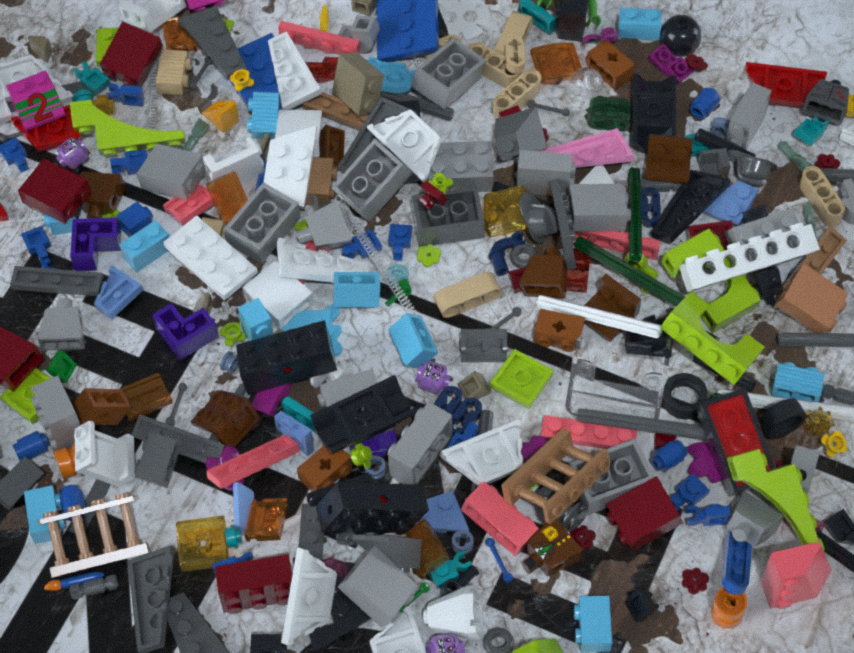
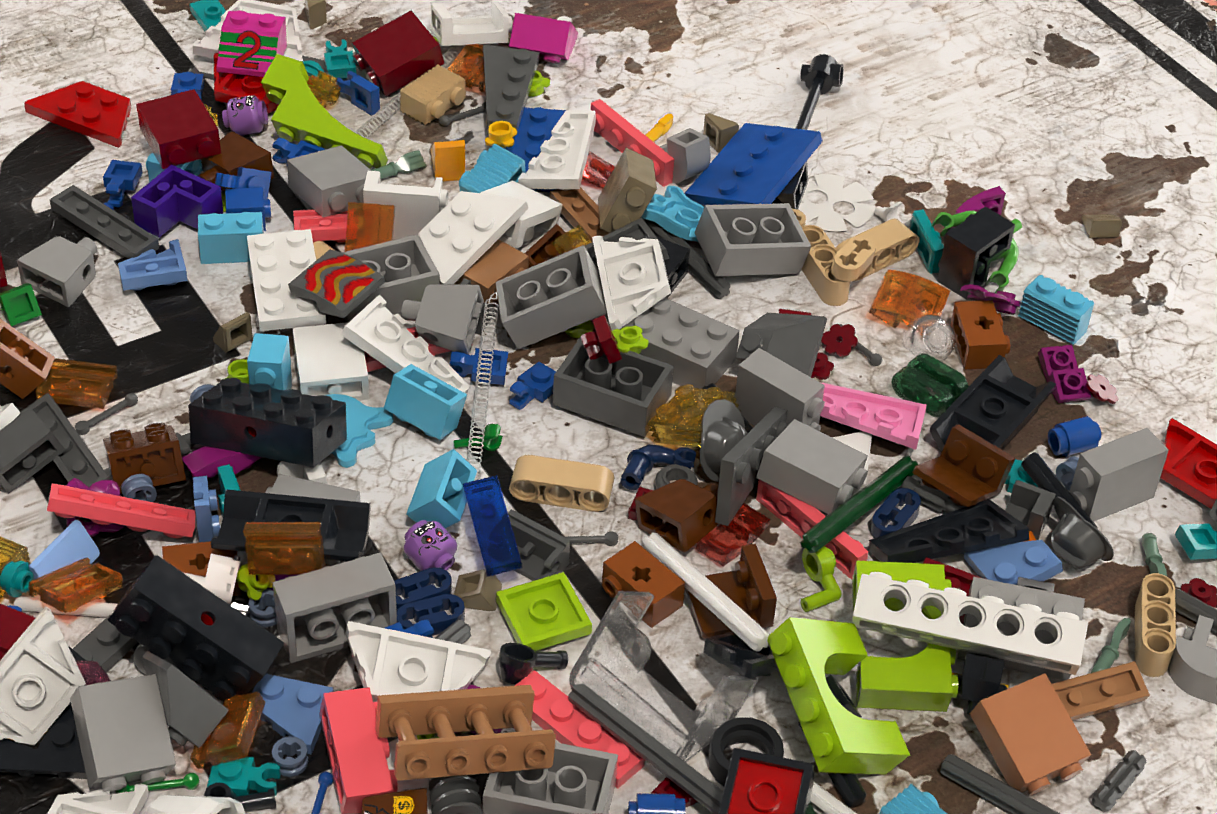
camera: 30 degrees right, 15 degrees down
dark purple brick [153,303,219,360] -> none
clear light blue tile [386,264,409,287] -> none
lime plant [417,244,442,267] -> none
tan beam [493,69,541,119] -> none
dark green axle [573,236,685,306] -> none
black cylinder [659,14,701,57] -> none
none -> sand blue bush [121,474,157,502]
none -> white piece [183,554,241,605]
none -> blue plate [215,167,272,200]
none -> clear orange plate [243,522,325,575]
none -> slope [288,249,385,318]
none -> clear blue tile [463,475,522,577]
none -> black bar [499,643,568,685]
none -> clear yellow tile [552,225,592,255]
none -> dark red plant [821,324,858,357]

